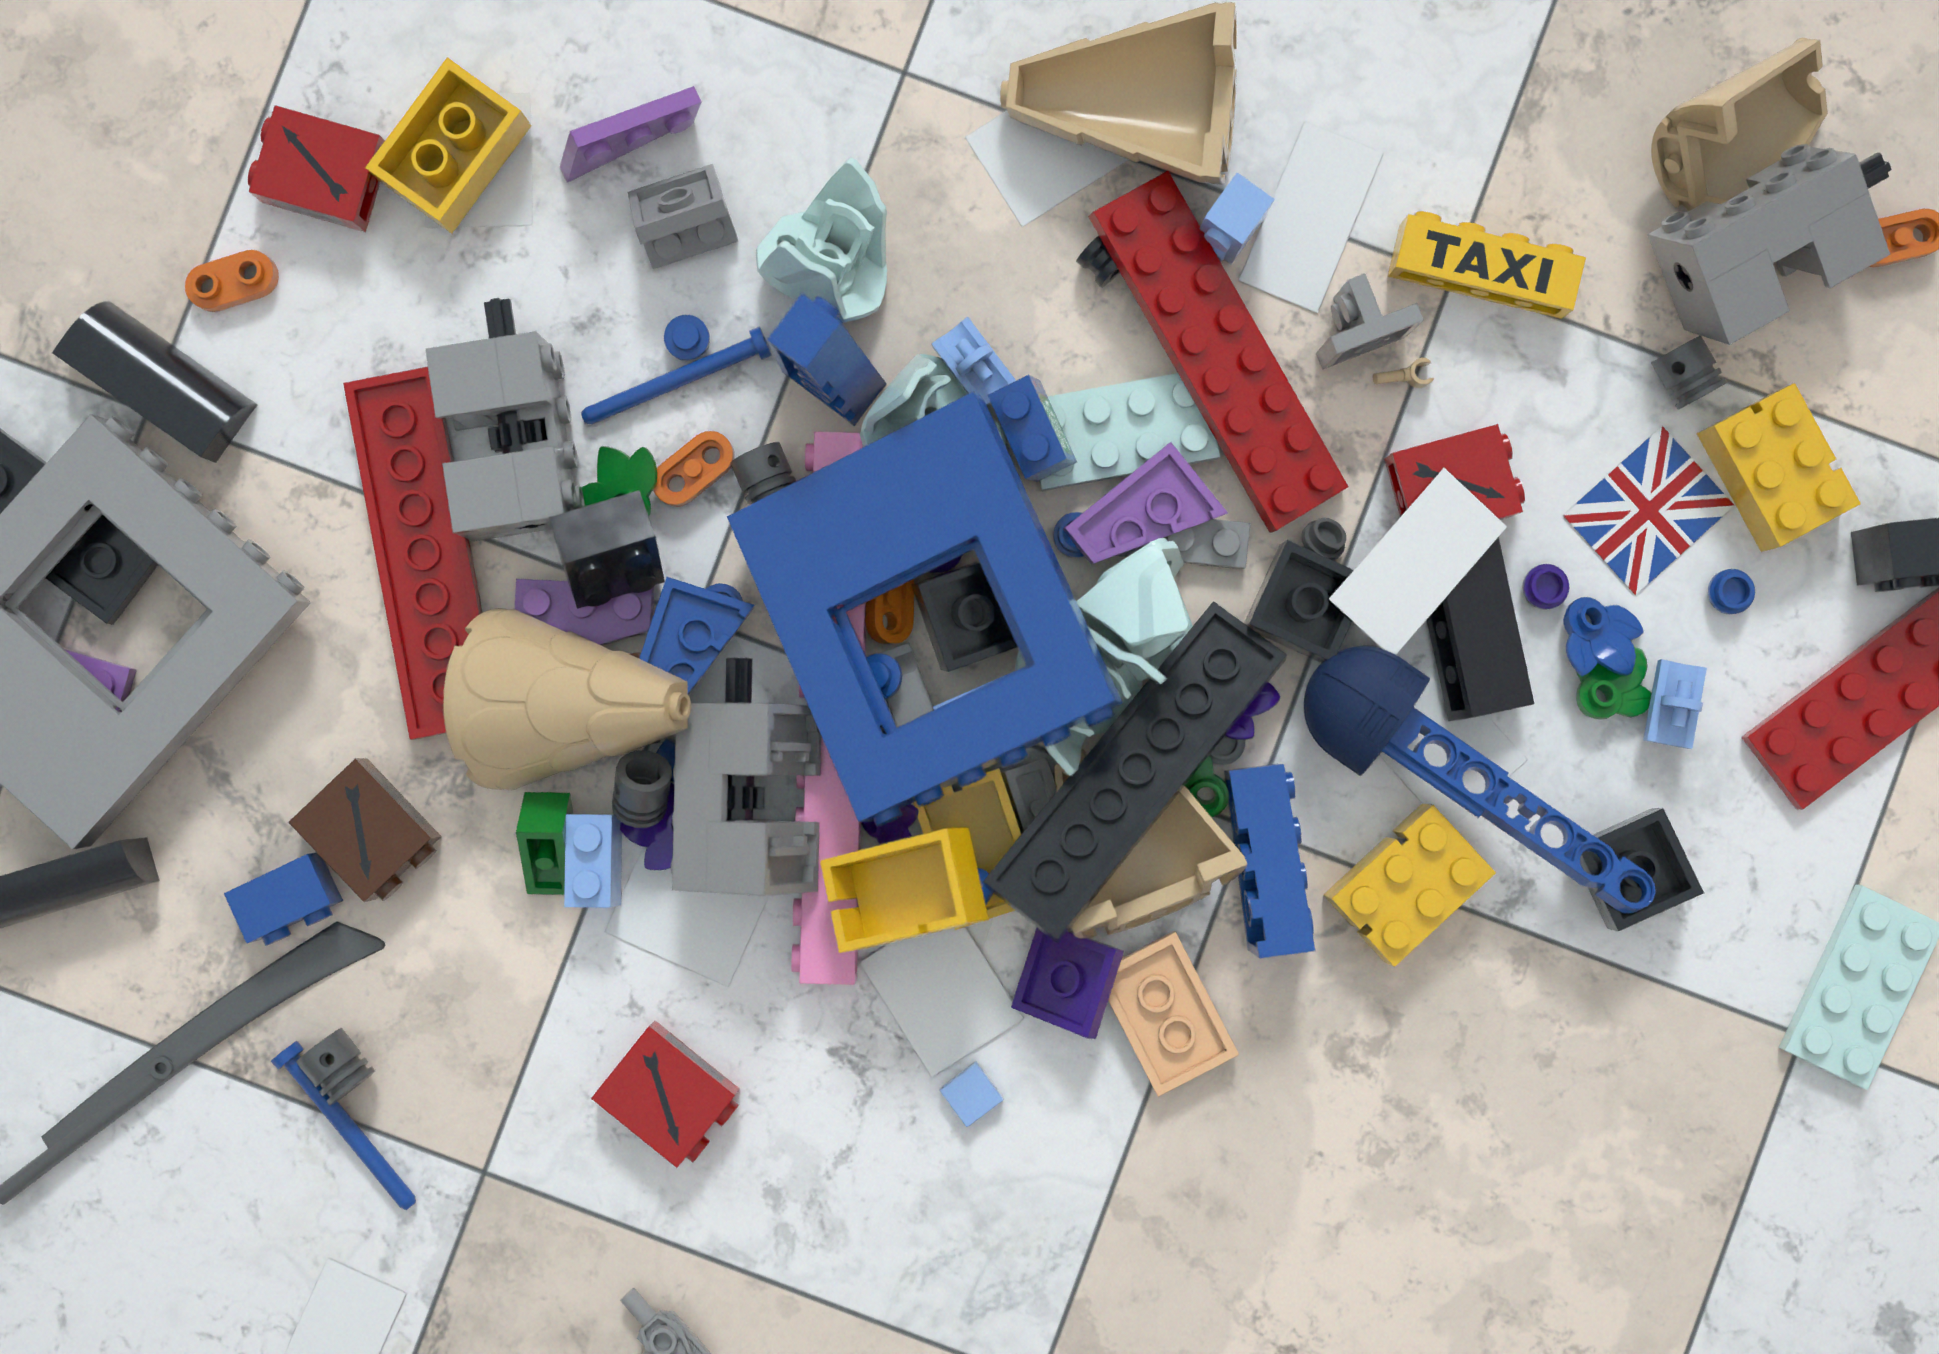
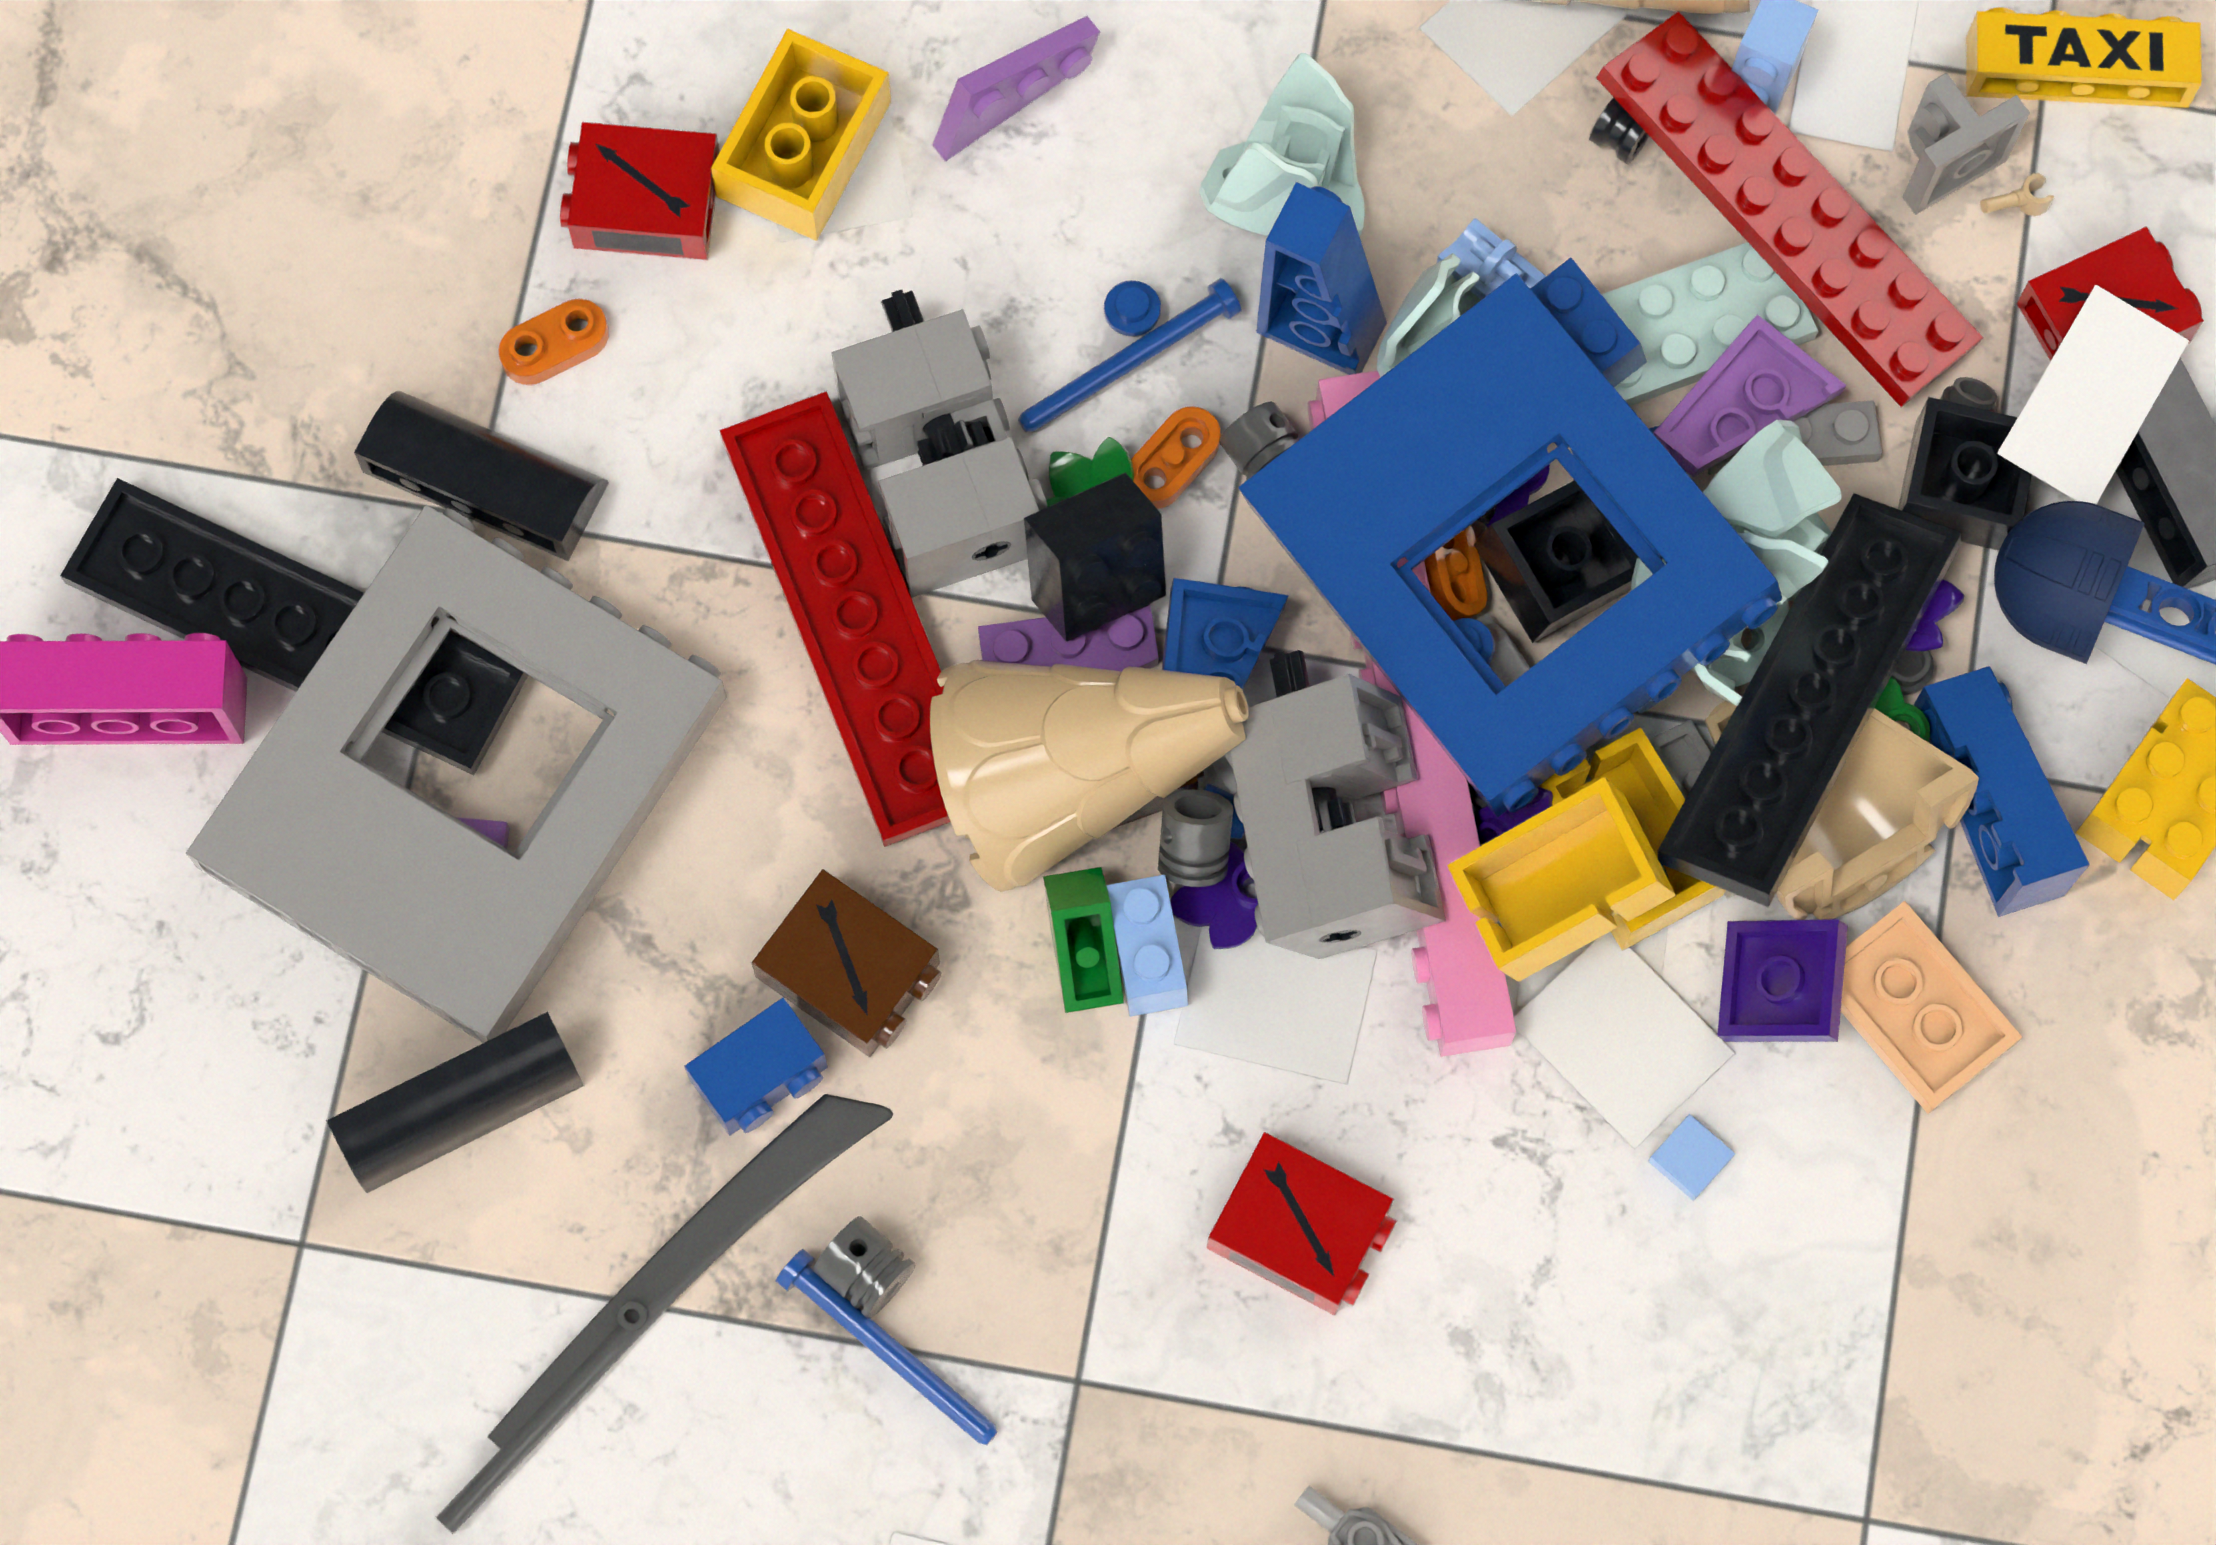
camera: 10 degrees left, 15 degrees down
light grey bracket [628,164,738,269] -> none

